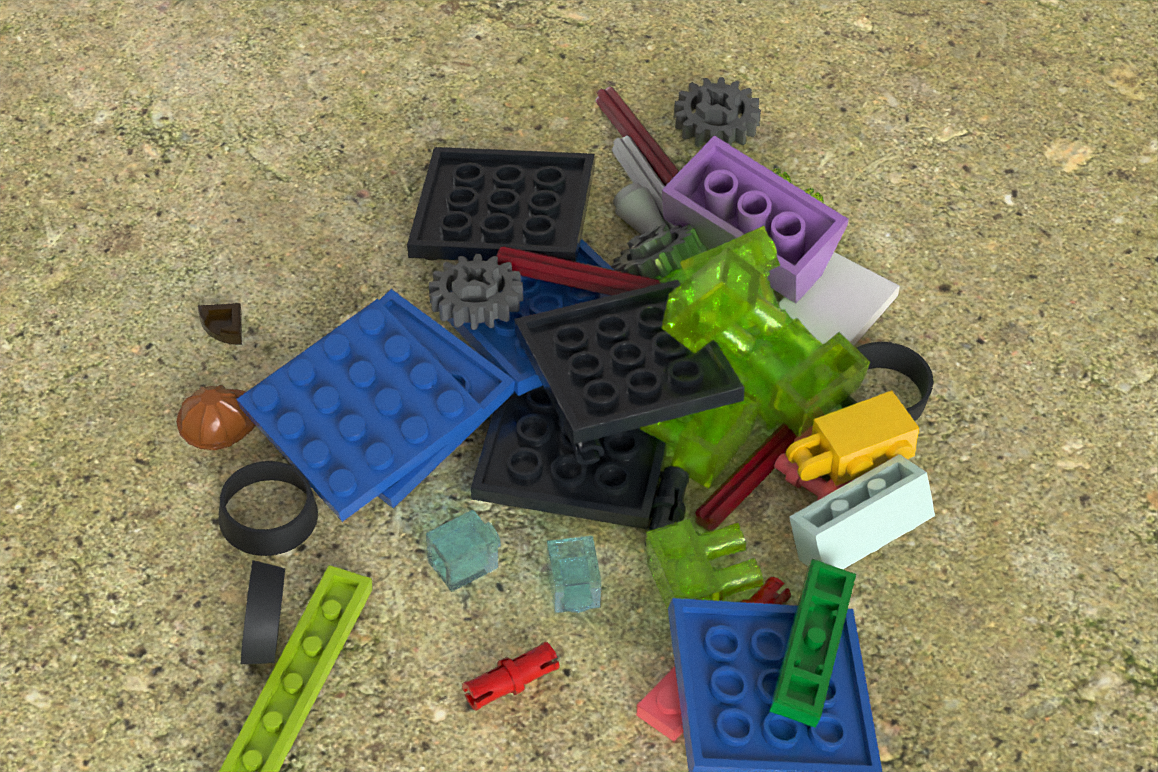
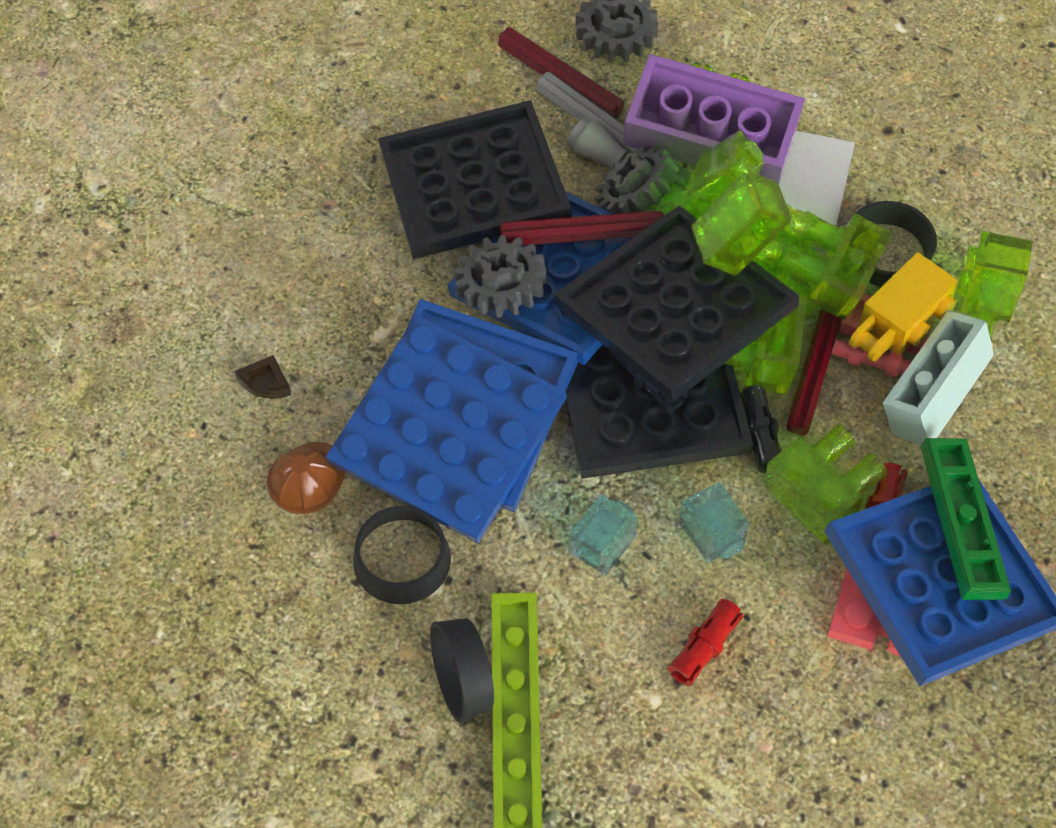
camera: 20 degrees left, 10 degrees up
none -> clear neon green brick [956,231,1033,340]

